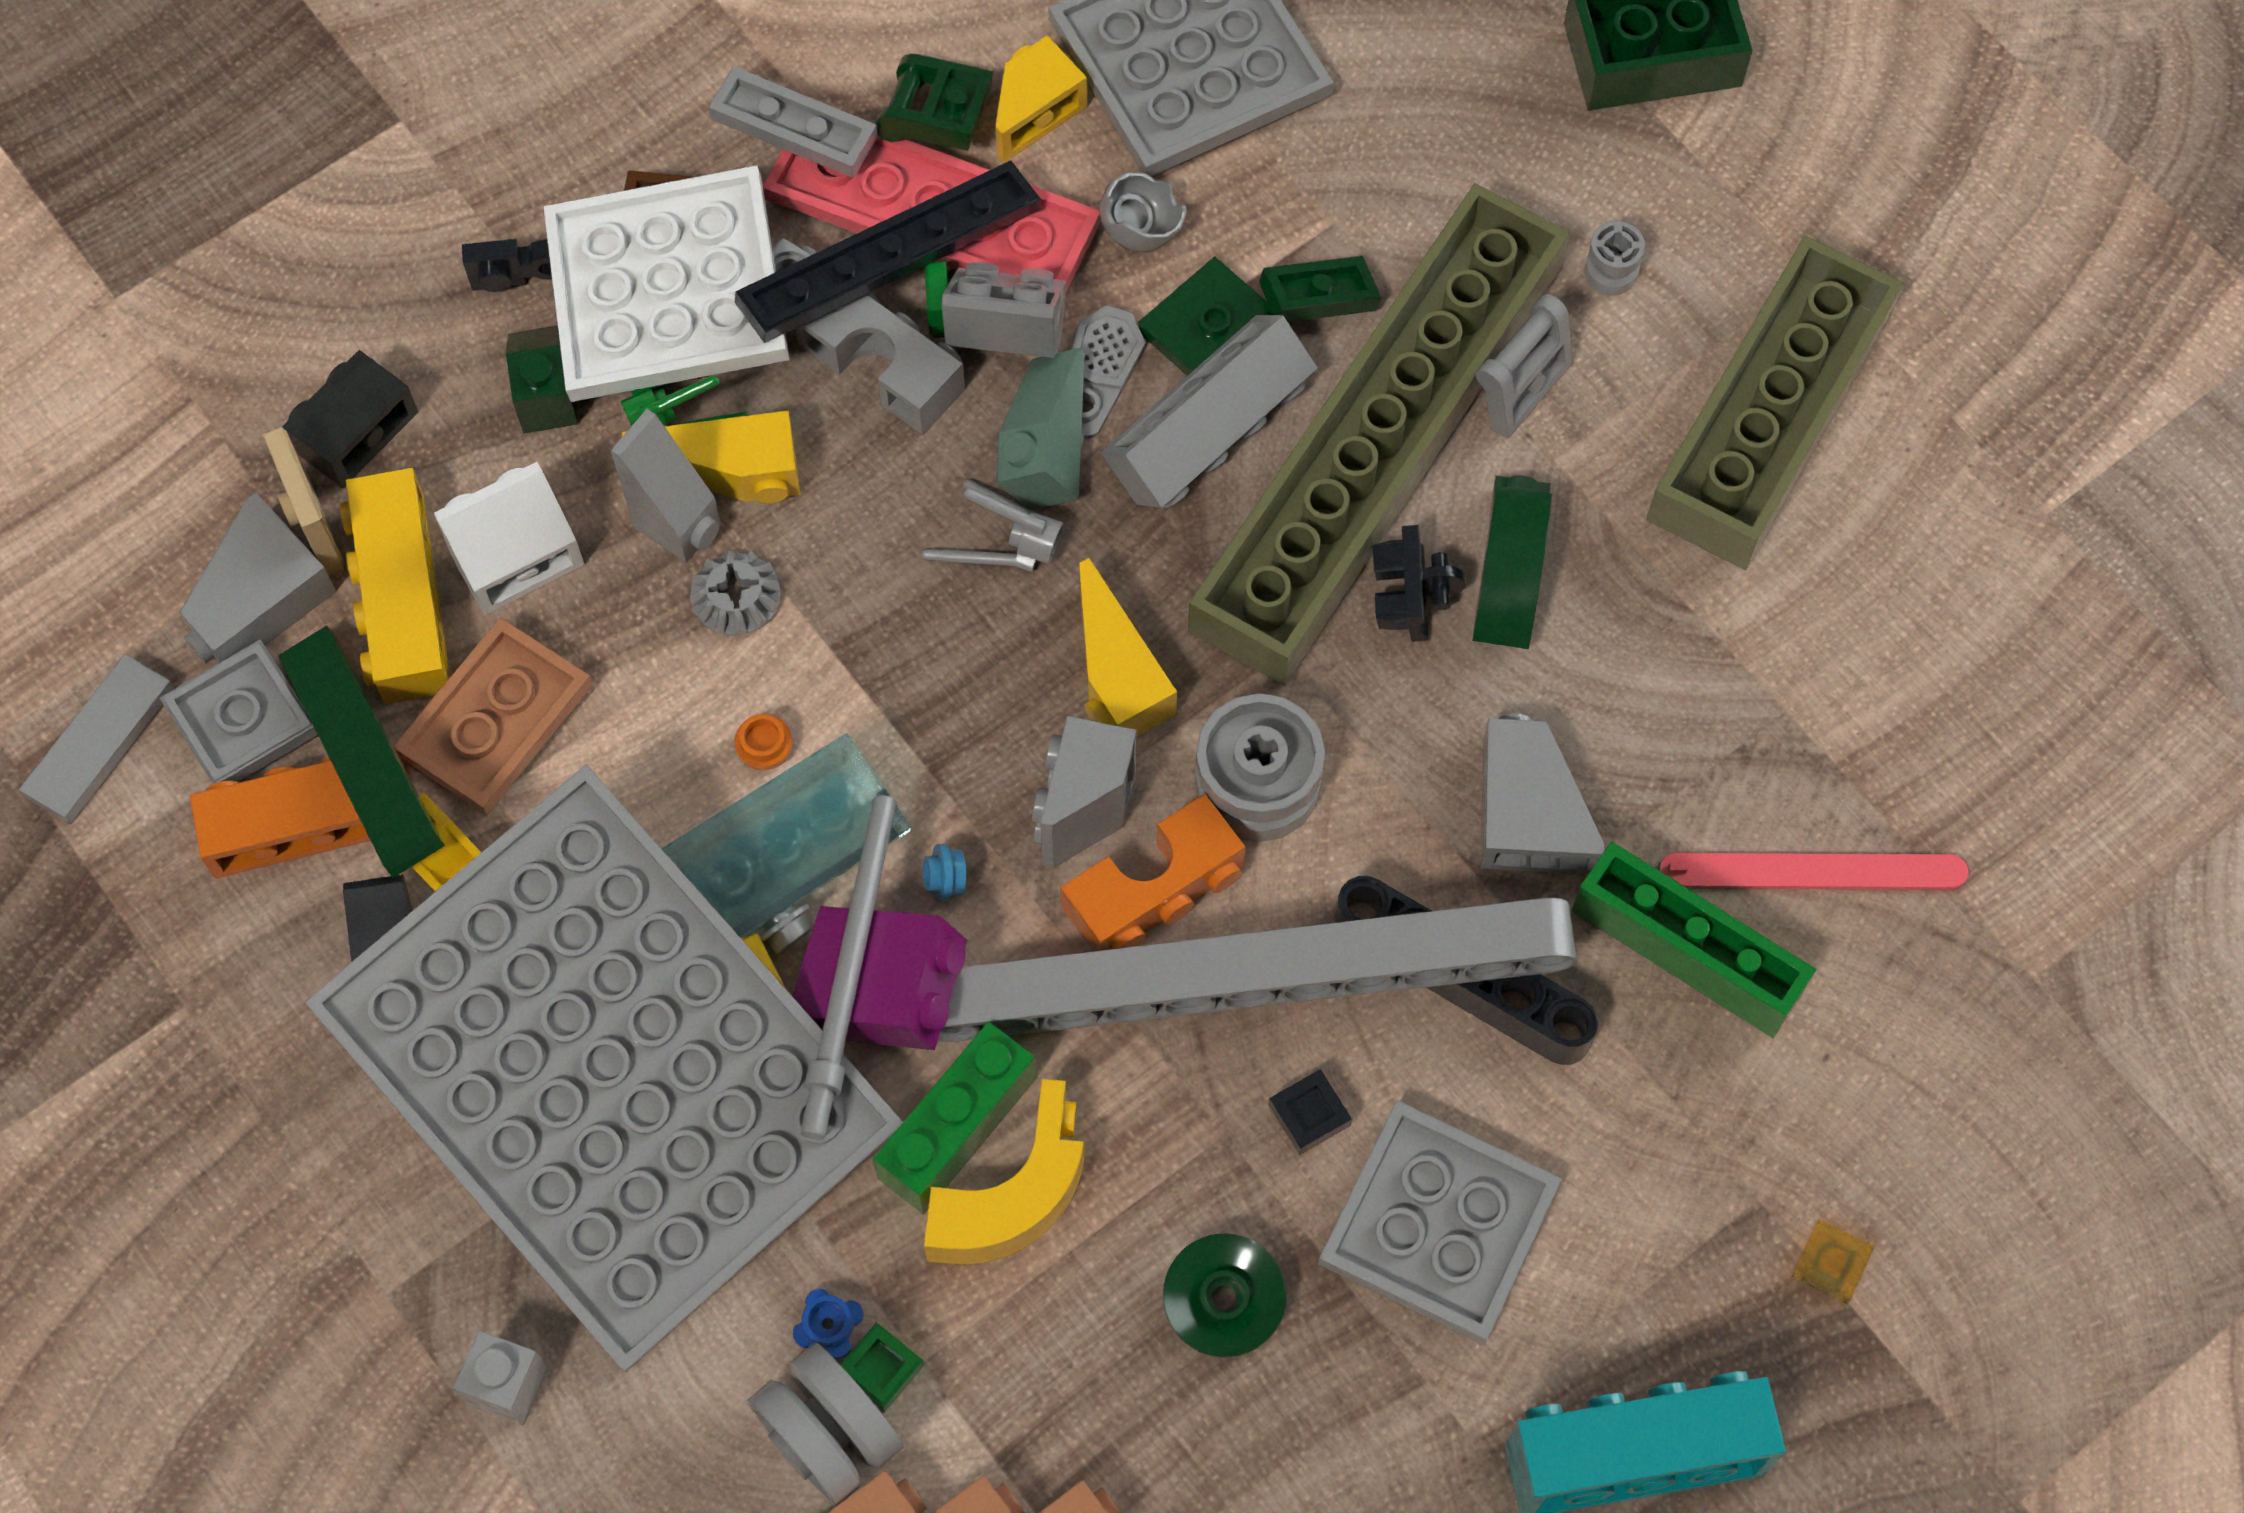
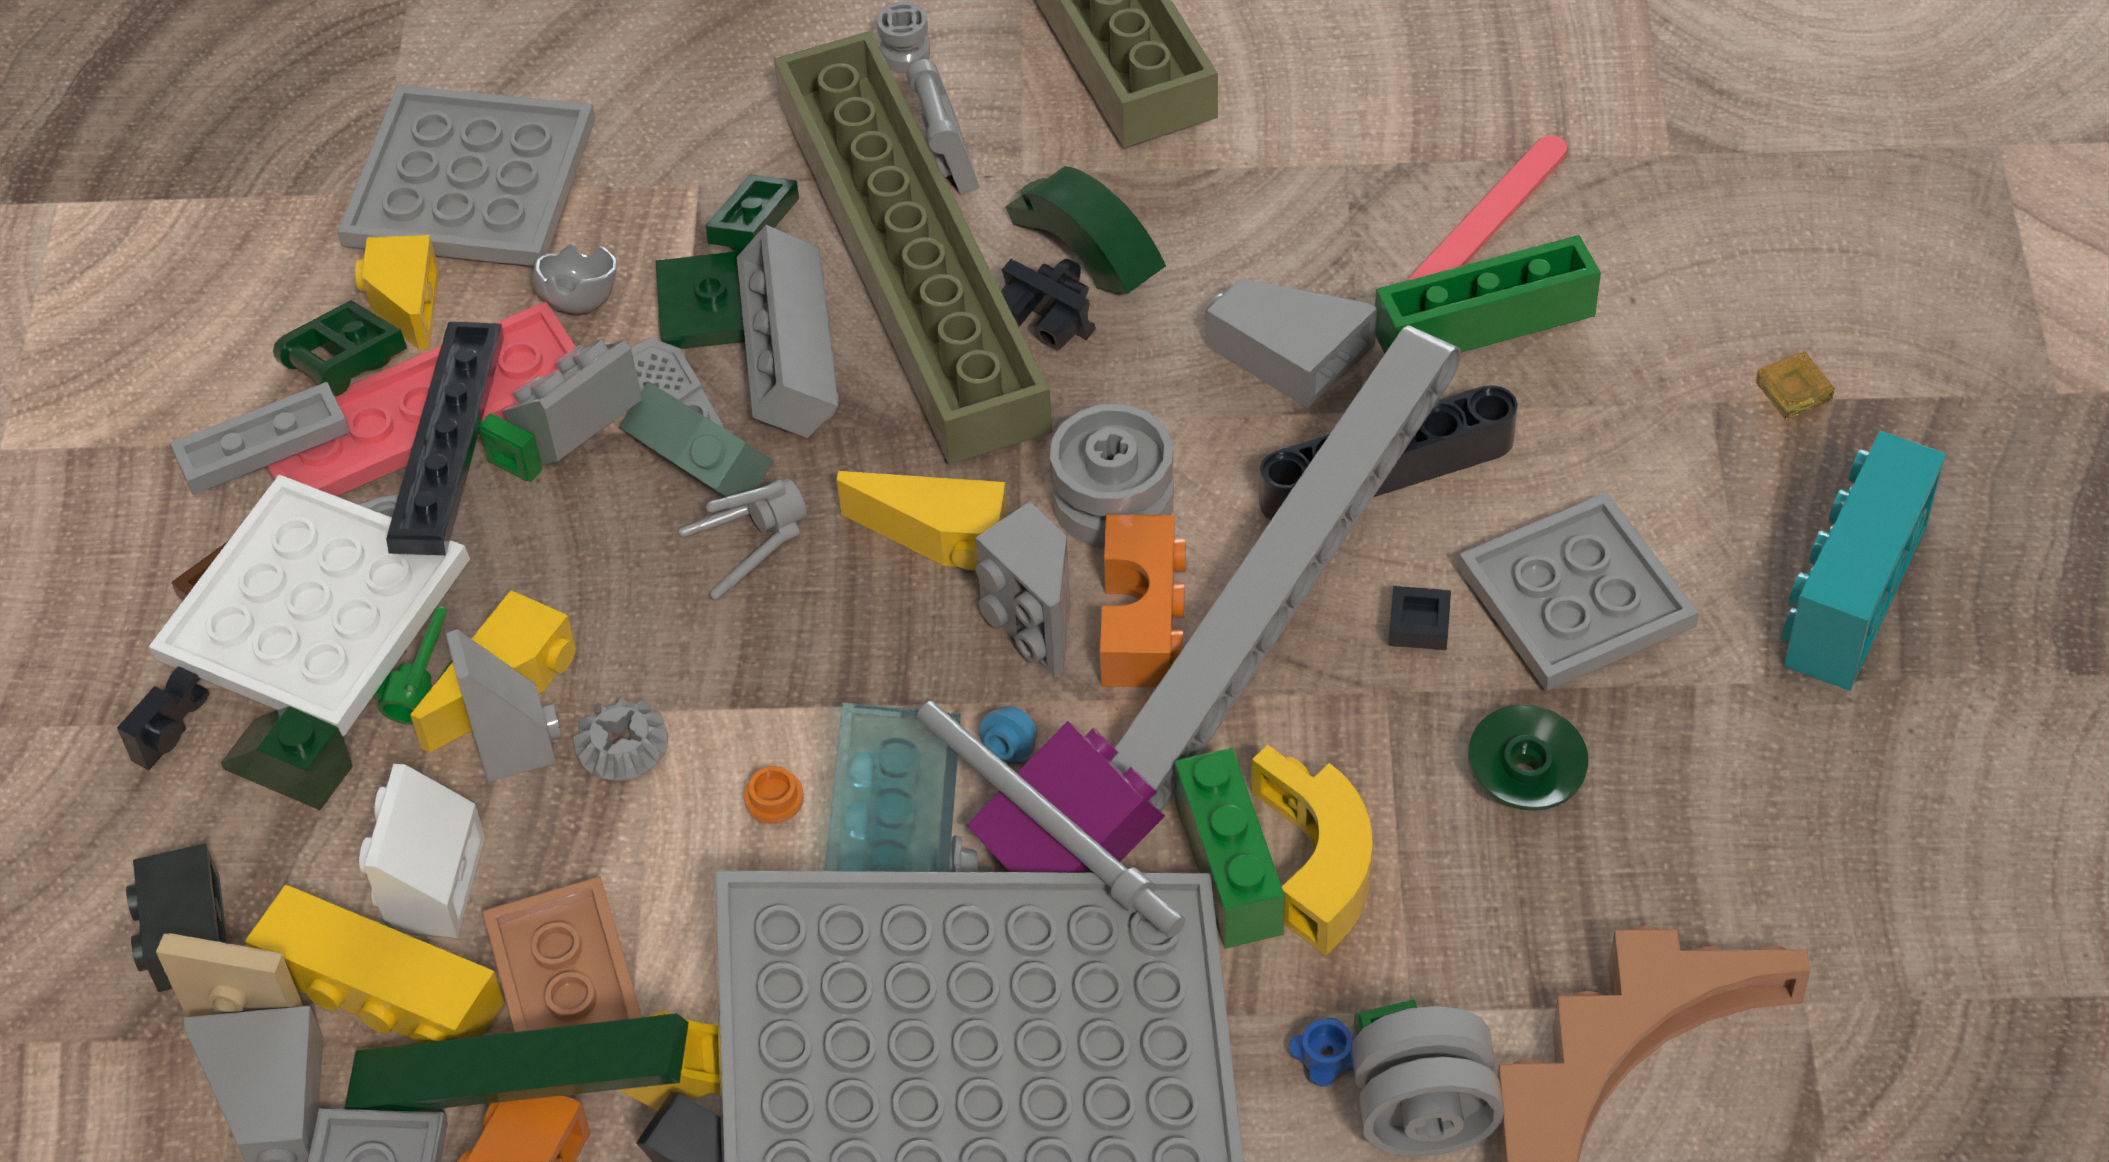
camera: 50 degrees left, 15 degrees down
light grey arch [795,291,965,435] -> none

